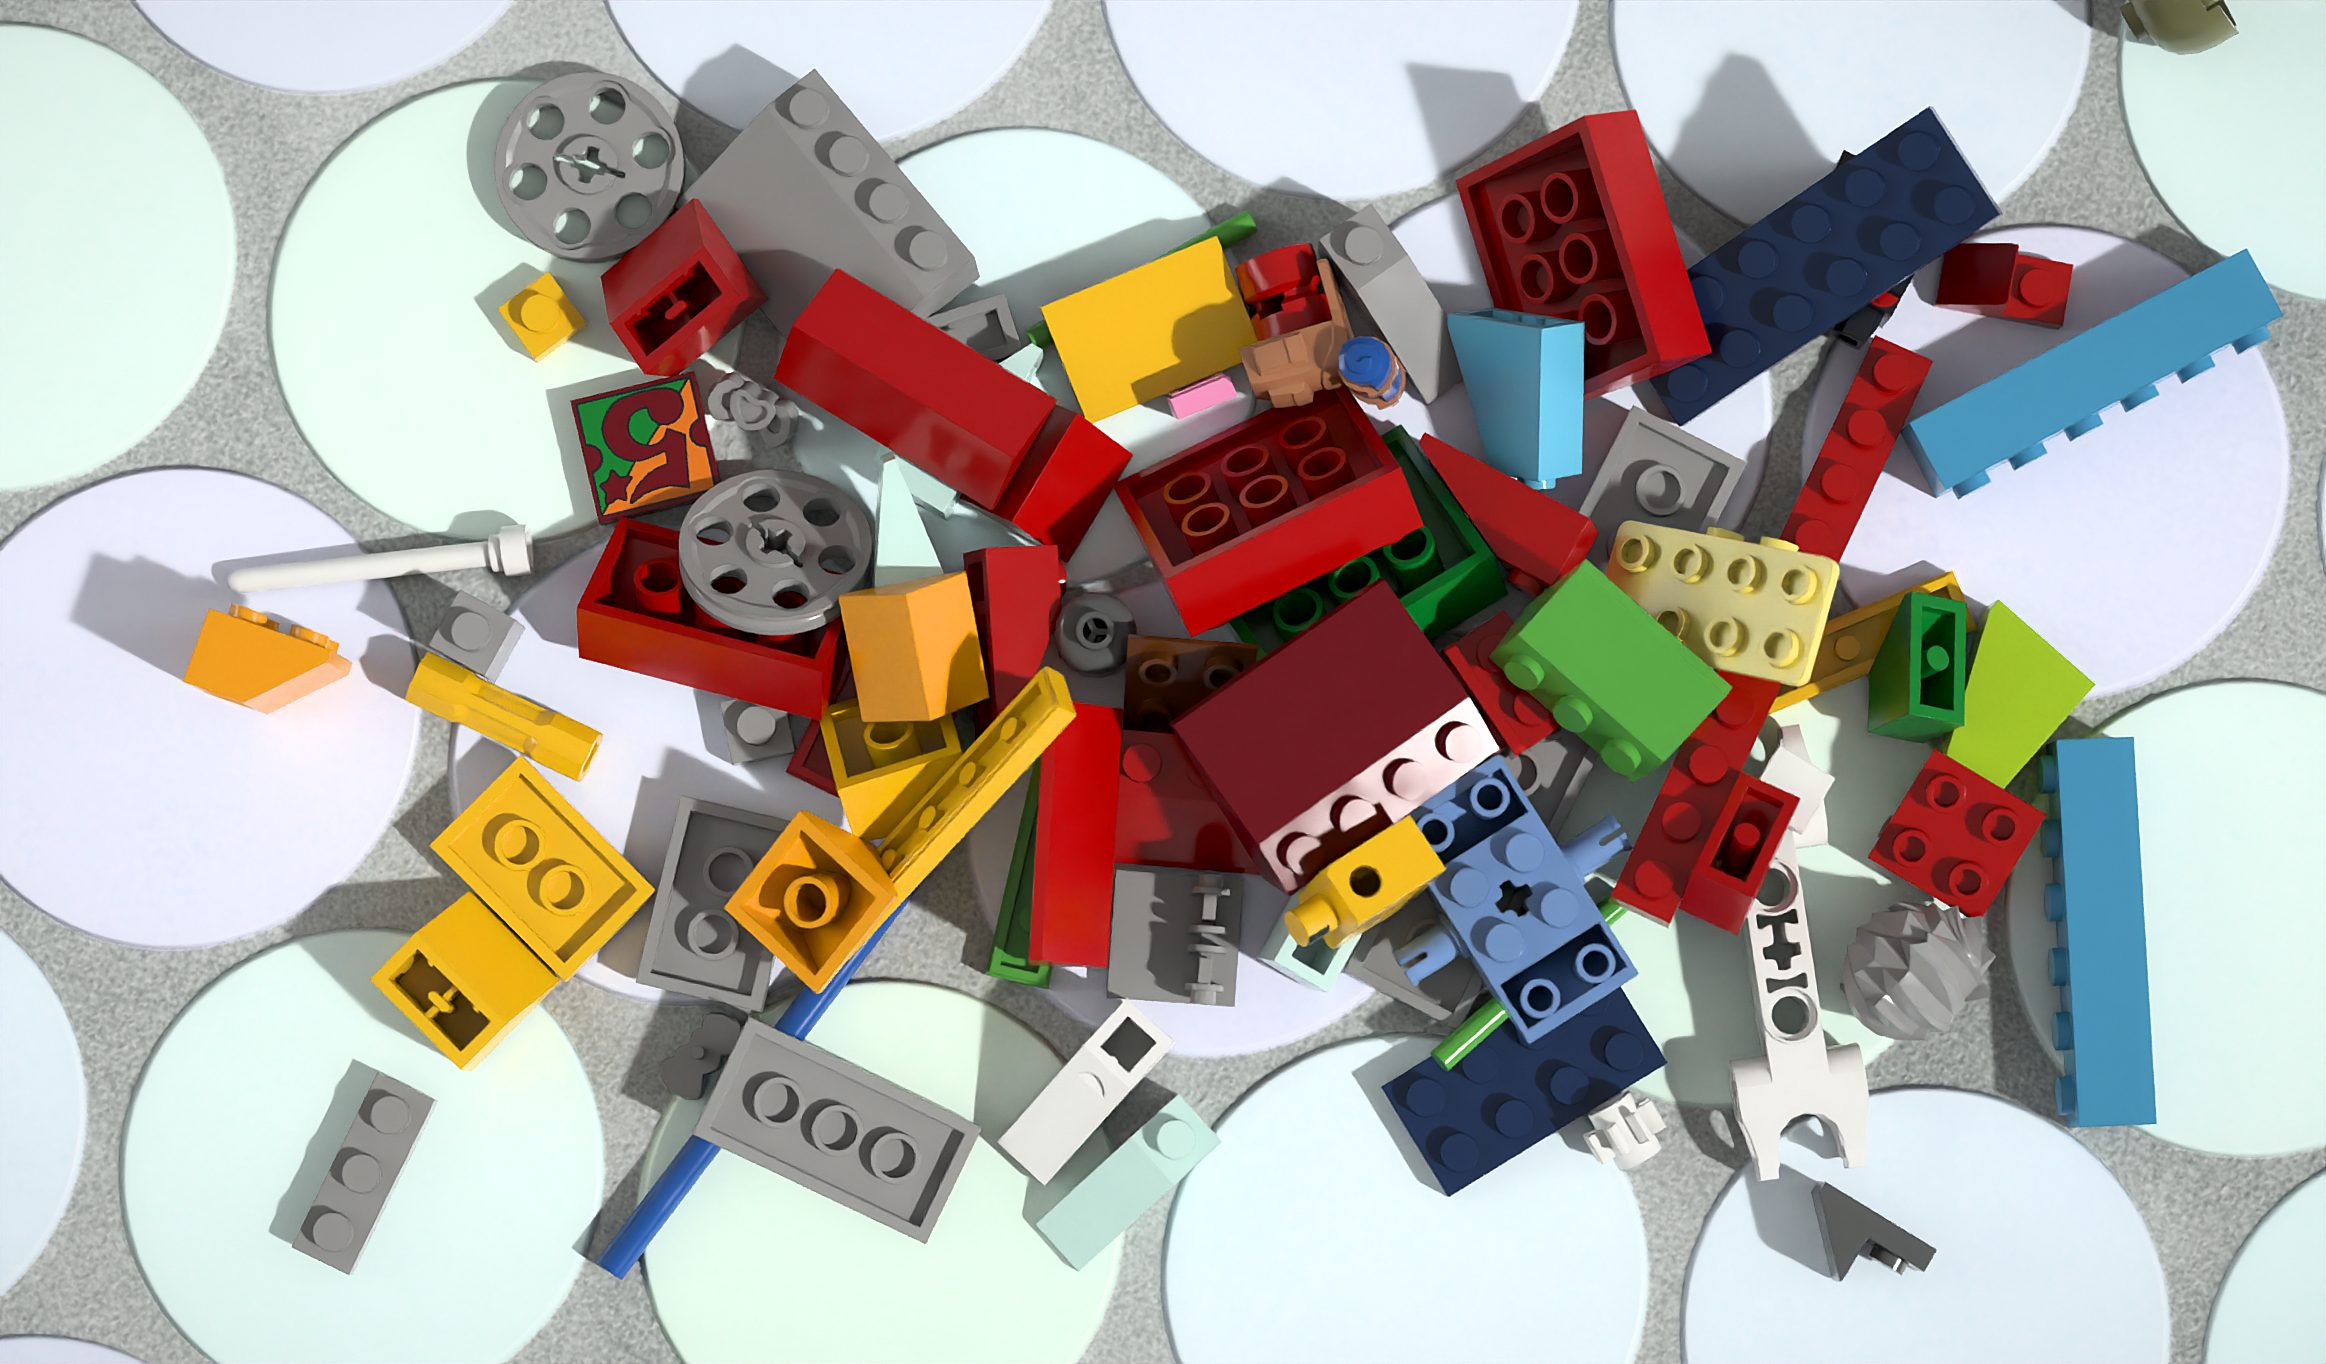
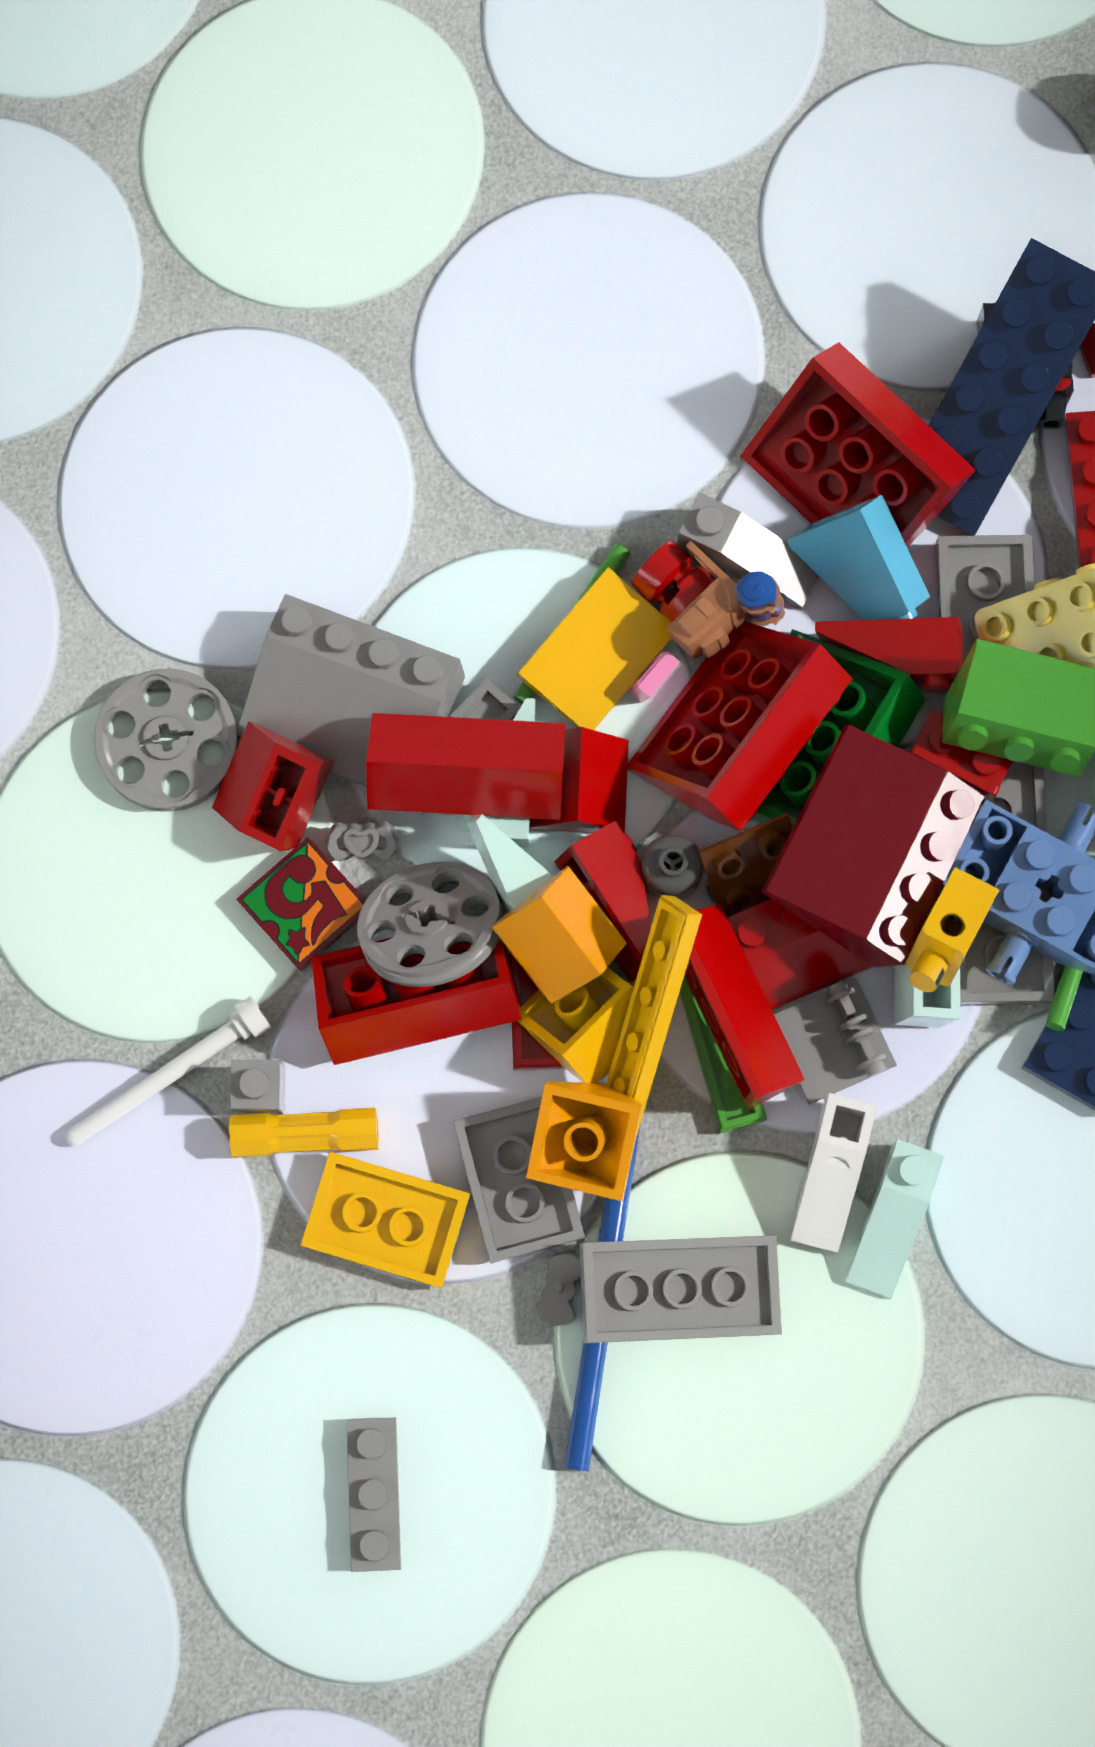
camera: 30 degrees left, 5 degrees down
light orange slope [183,603,352,714] -> none
yellow slope [369,890,562,1072] -> none
yellow plate [497,272,588,363] -> none
light grey plate [720,699,796,766] -> none

